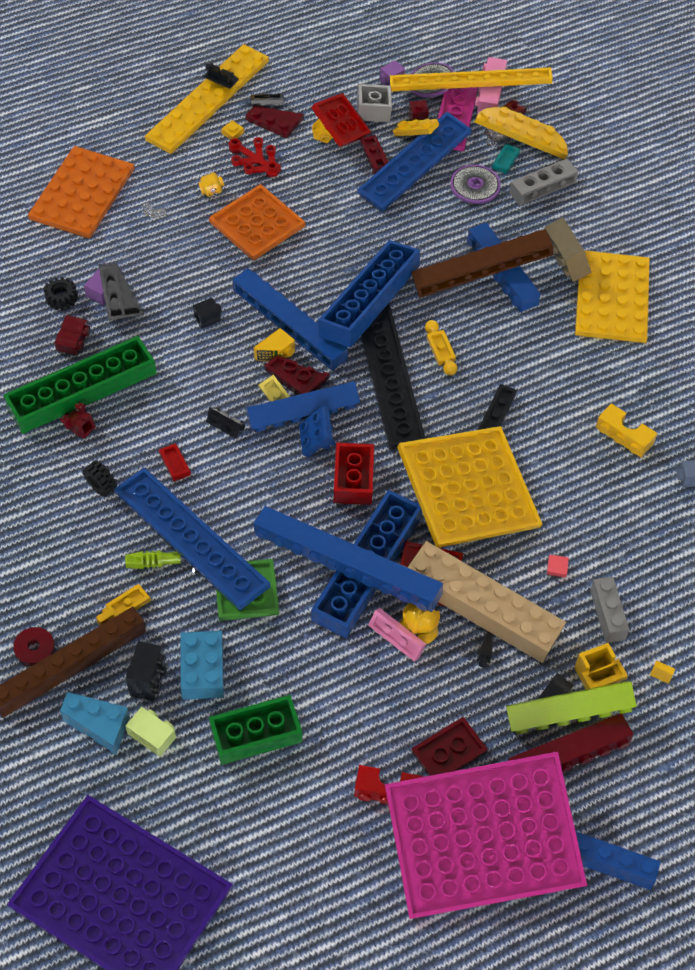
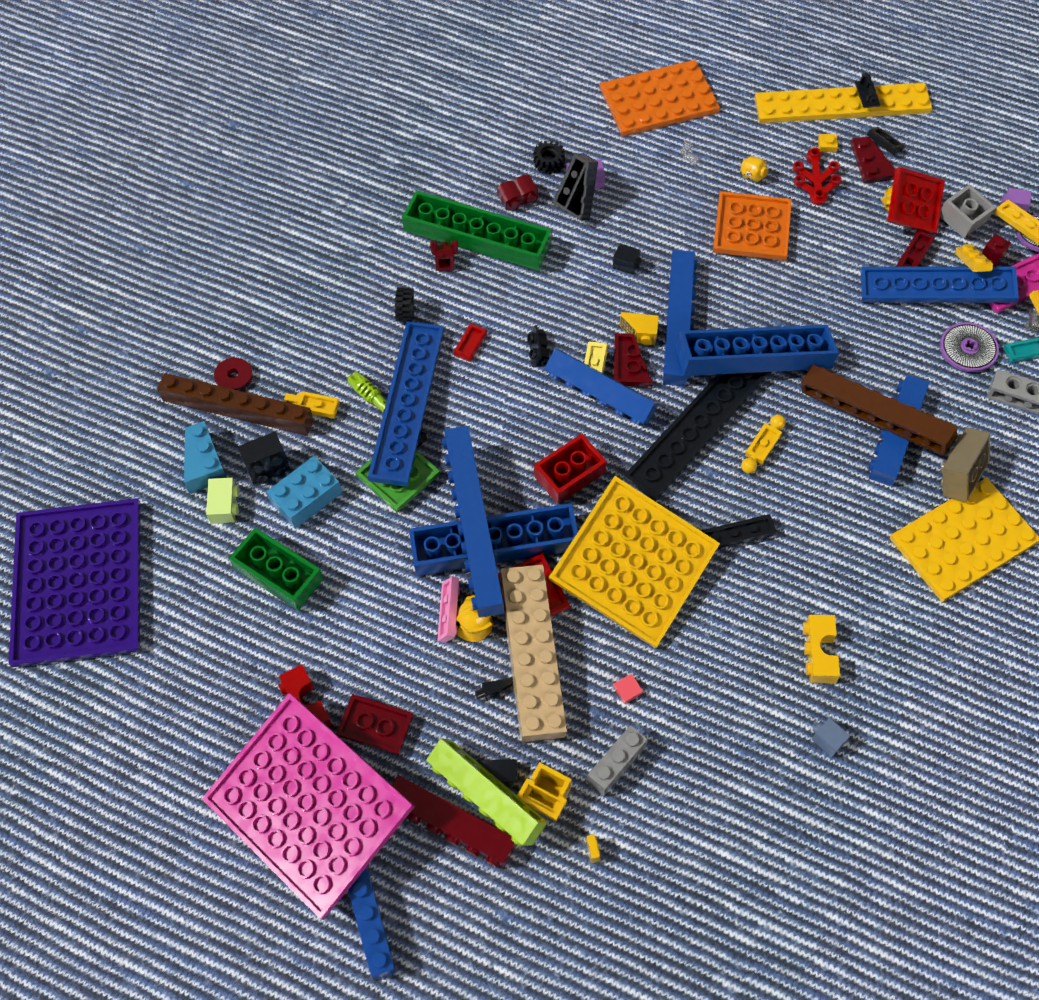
camera: 55 degrees right, 5 degrees up
blue plate [299,406,335,457] -> none

